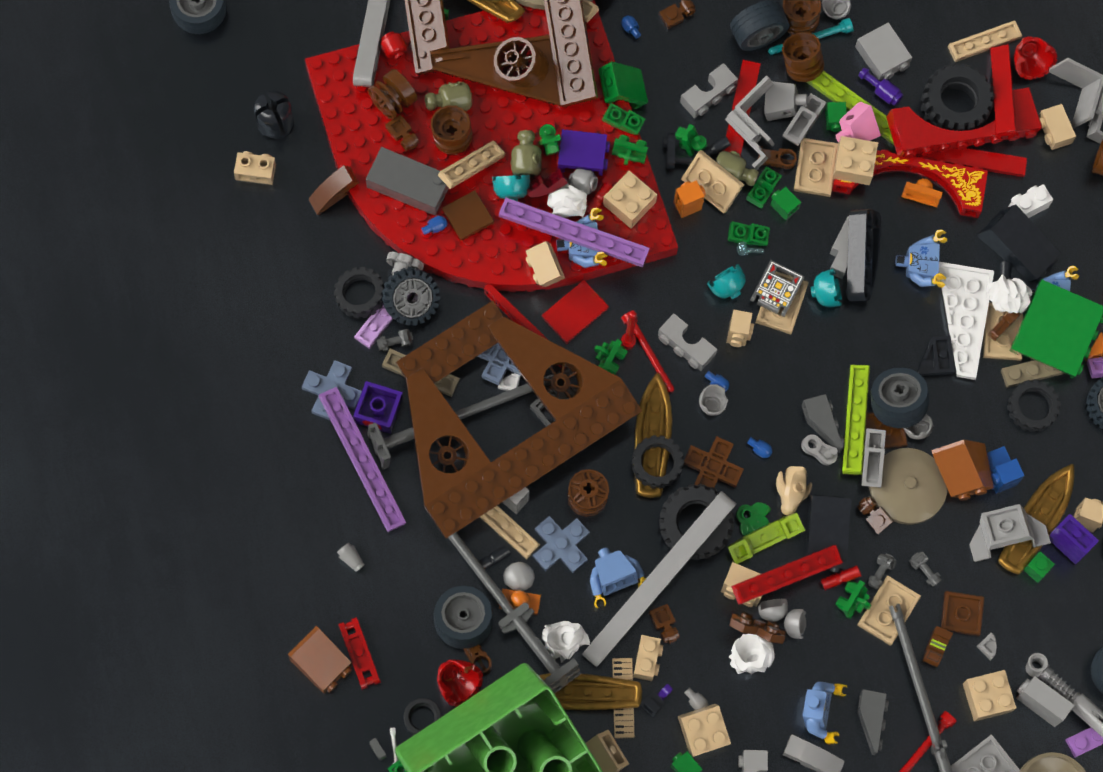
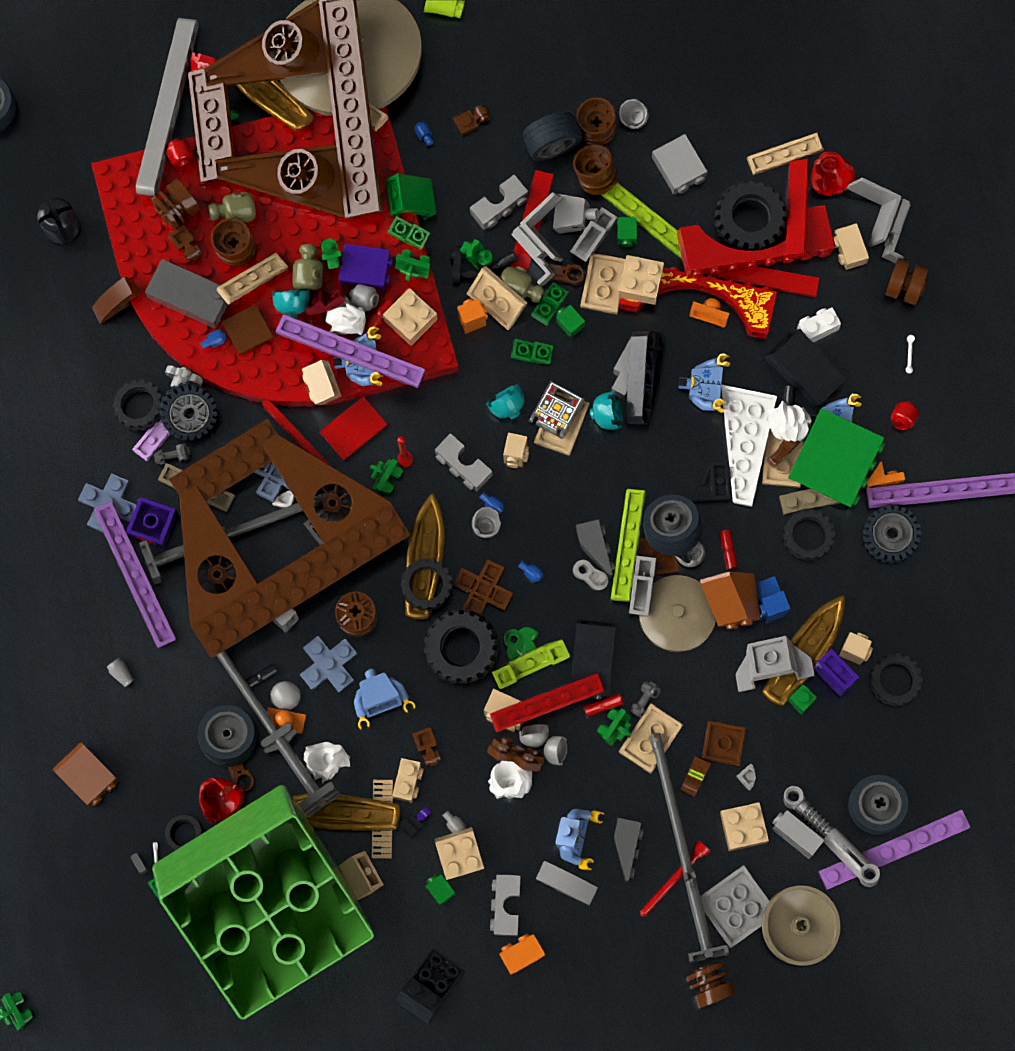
camera: 10 degrees right, 5 degrees up
tan brick [234,151,276,185] -> none
red plate [338,617,381,690] -> none
tan tile [480,506,540,560] -> none
light grey beam [582,491,737,668] -> none
red piece [621,310,674,393] -> none
clear light blue hand [736,242,764,256] -> none
teal piece [768,18,854,55] -> none
tan animal [776,466,812,516] -> none
bright pink torso [836,102,881,142] -> none
plate [857,496,894,534] -> none
dark purple piece [858,67,904,106] -> none
dark grey bar [909,551,942,587] -> none
none -> red piece [719,530,738,570]

